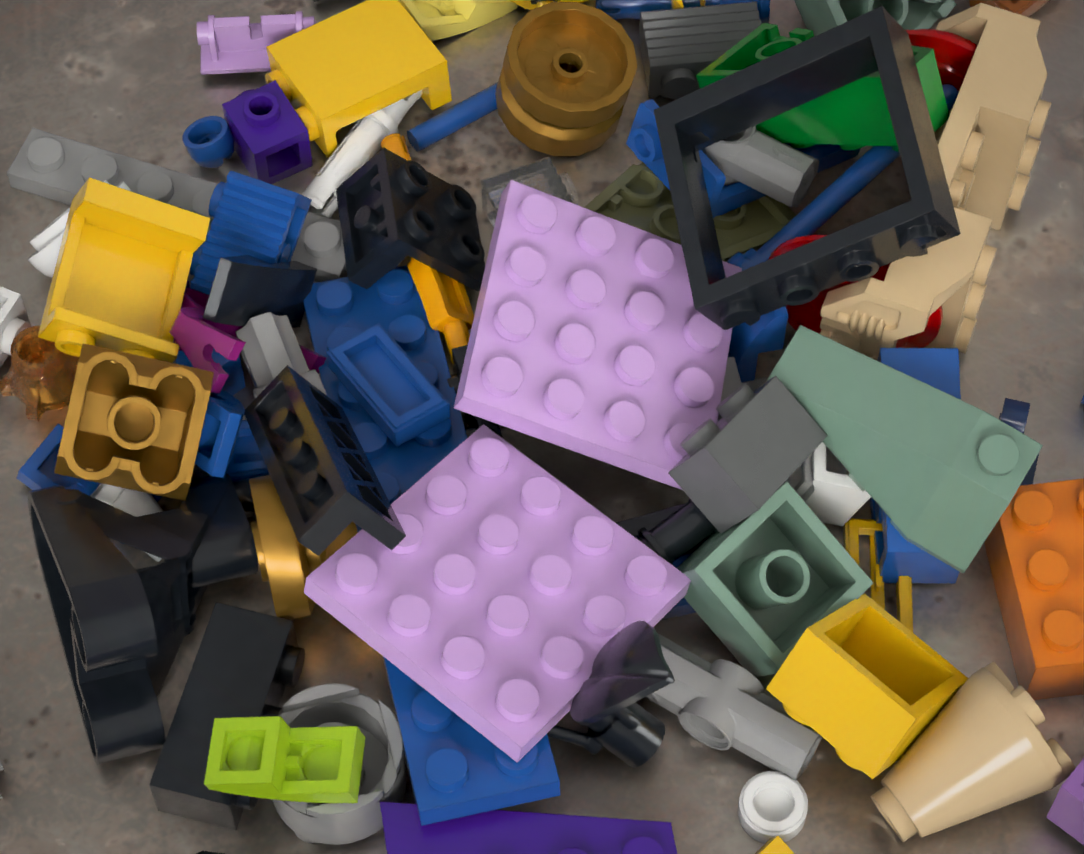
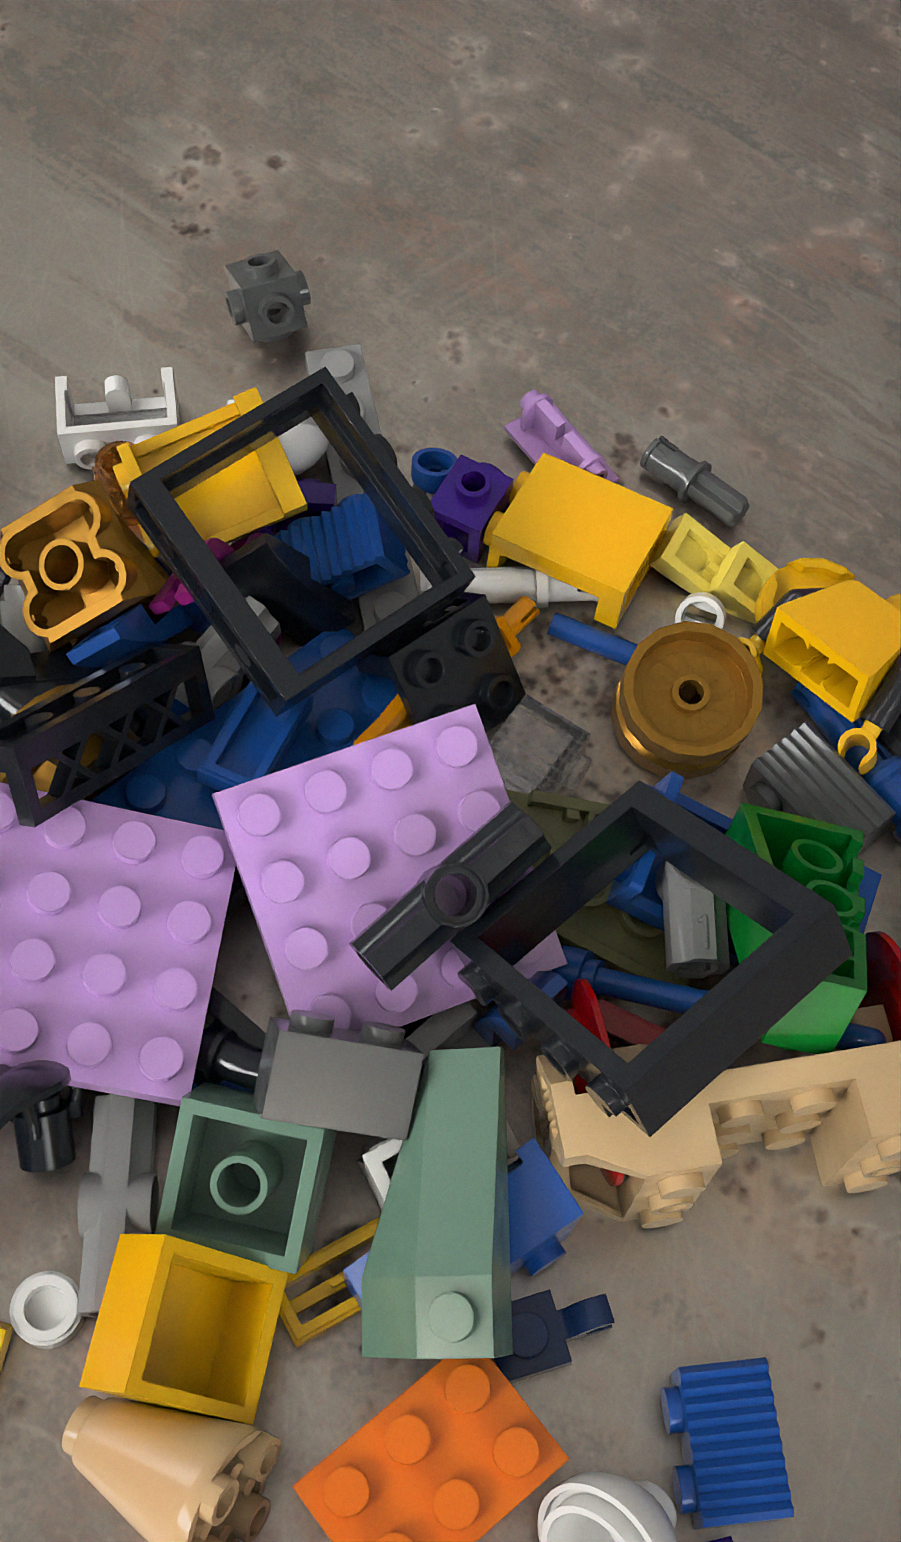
camera: 55 degrees right, 5 degrees up
none -> black window [126,366,476,717]
none -> black piece [349,802,552,991]
none -> white hinge [675,592,726,629]

